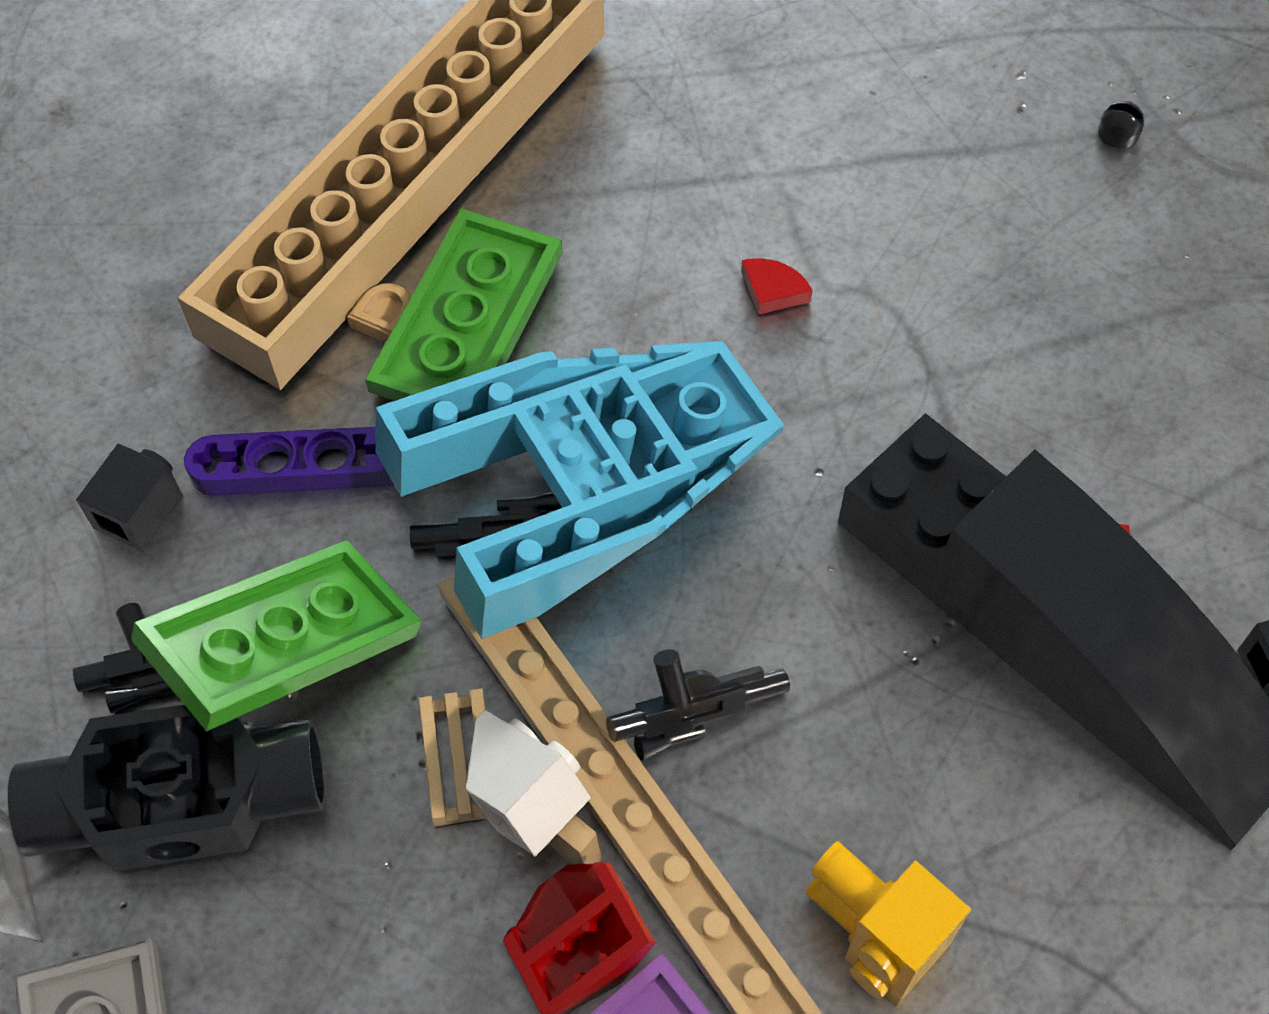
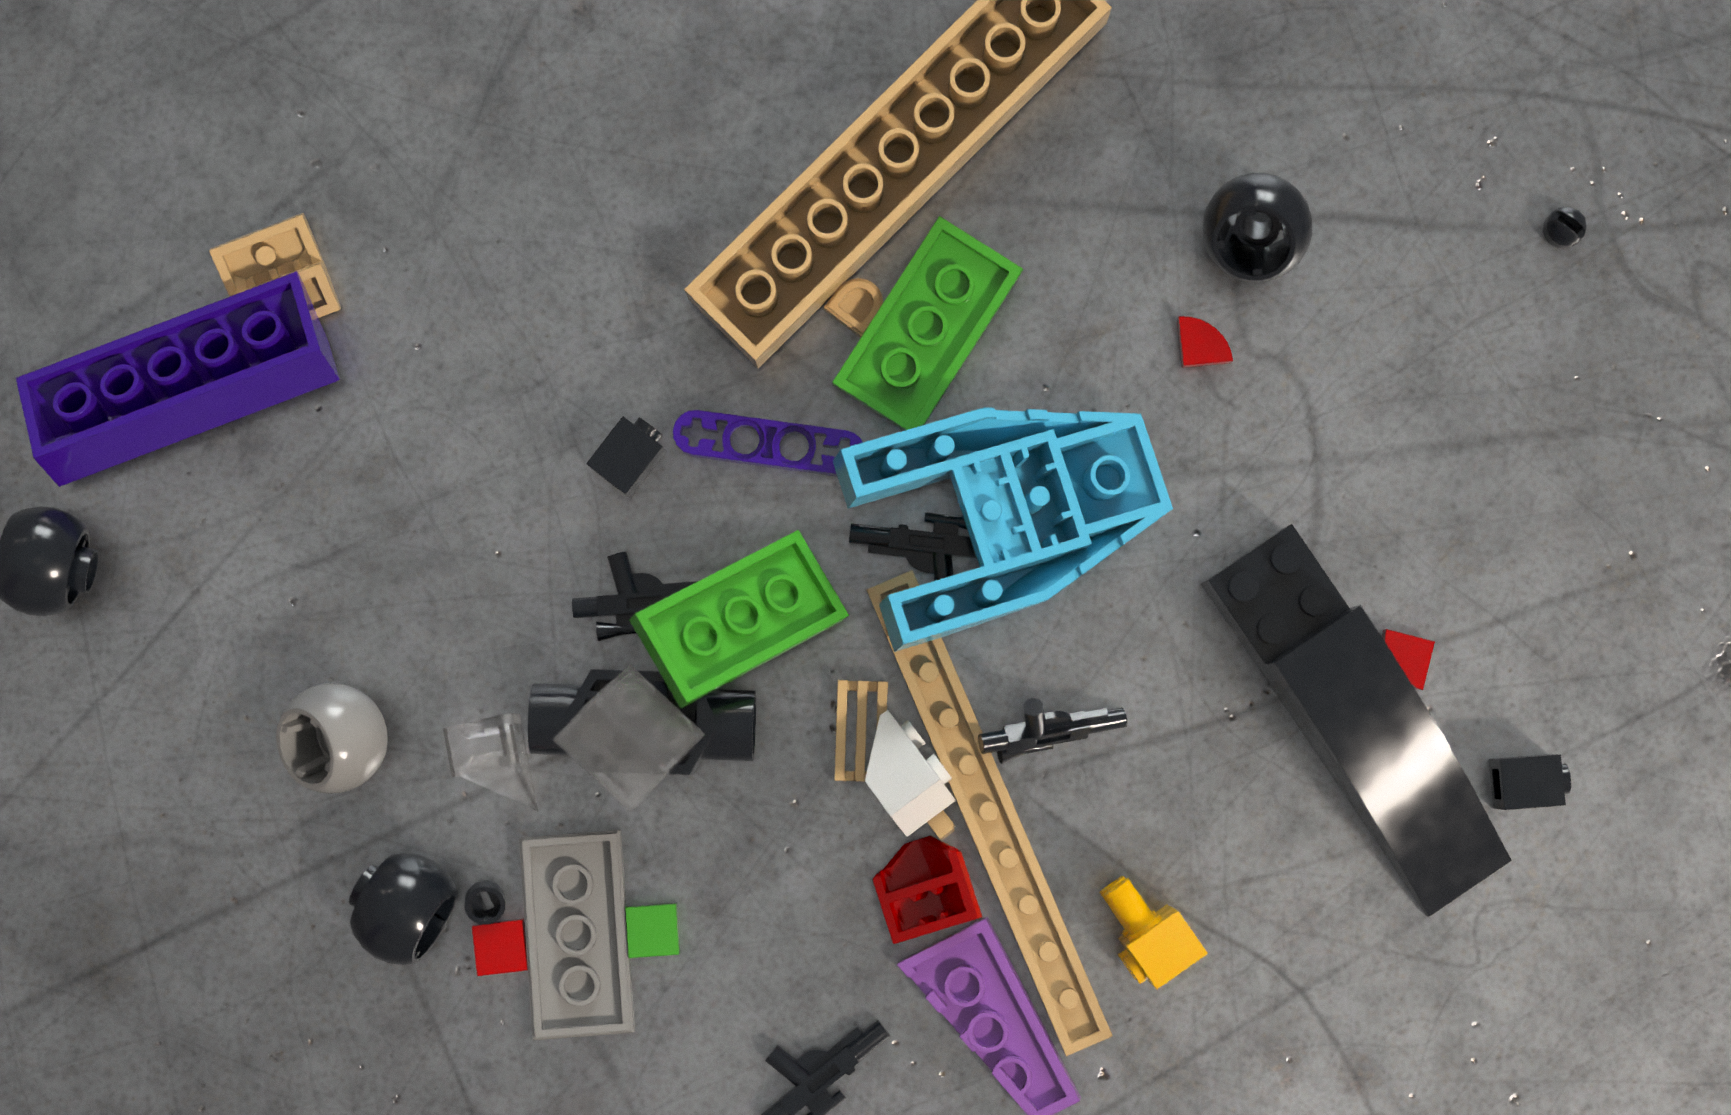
camera: 15 degrees right, 25 degrees up
none -> clear slope [553,664,706,812]
none -> black wheel [1202,173,1313,282]

